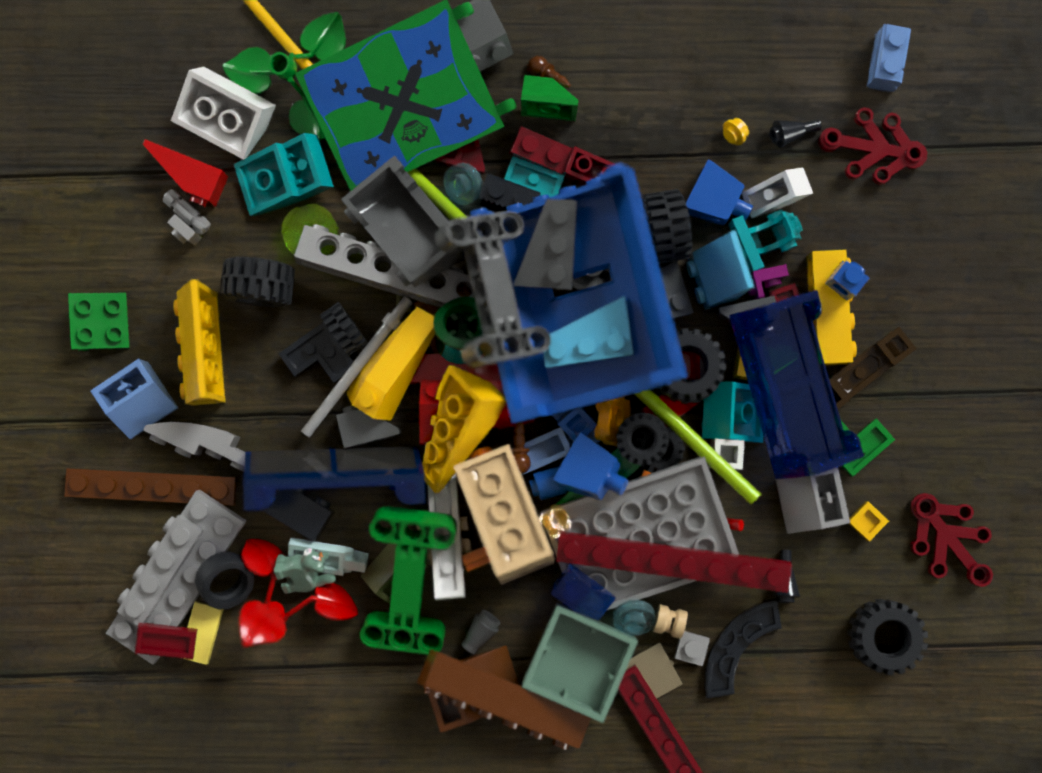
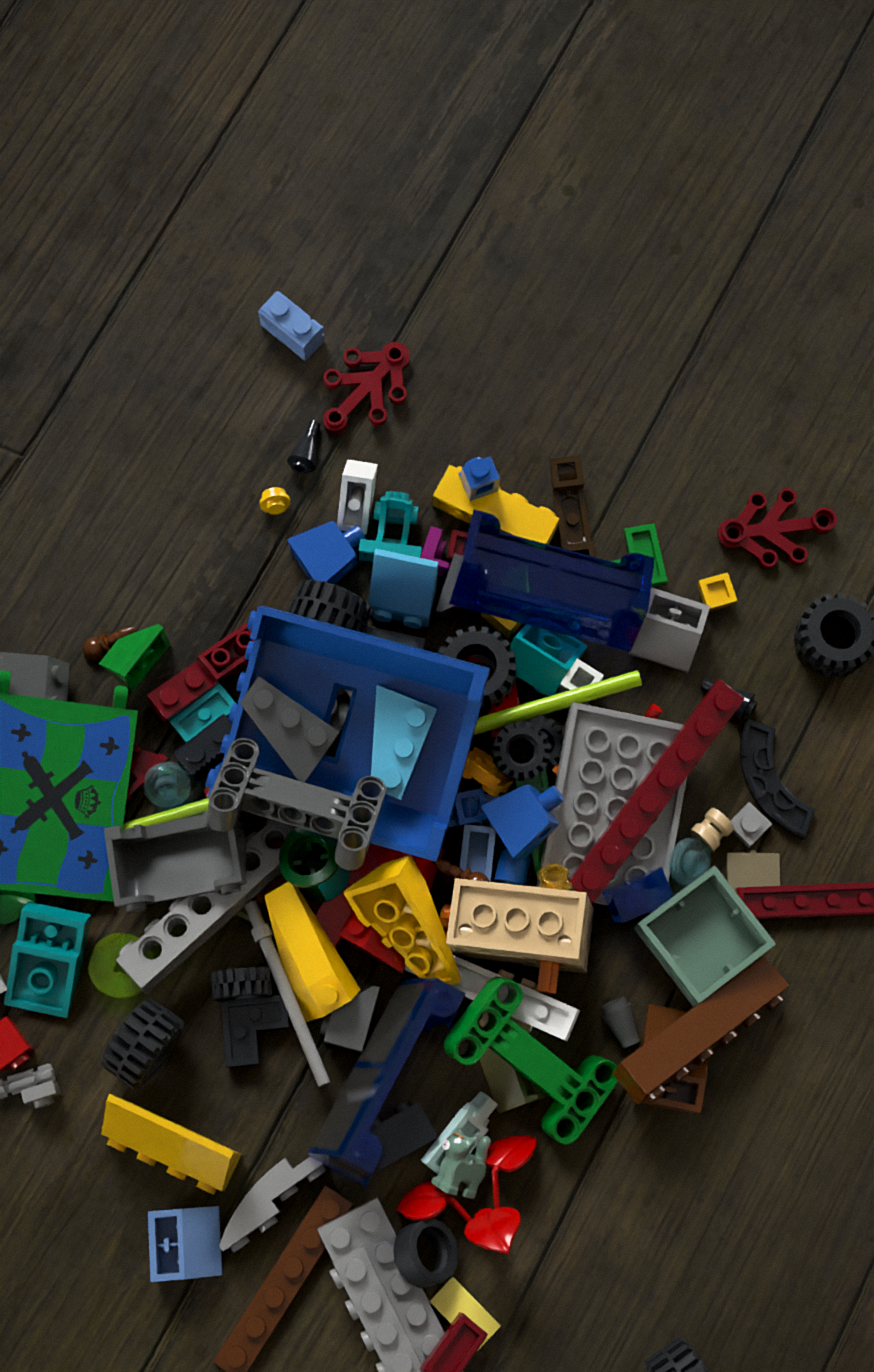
camera: 65 degrees left, 10 degrees down
green hinge [68,293,129,351] -> none

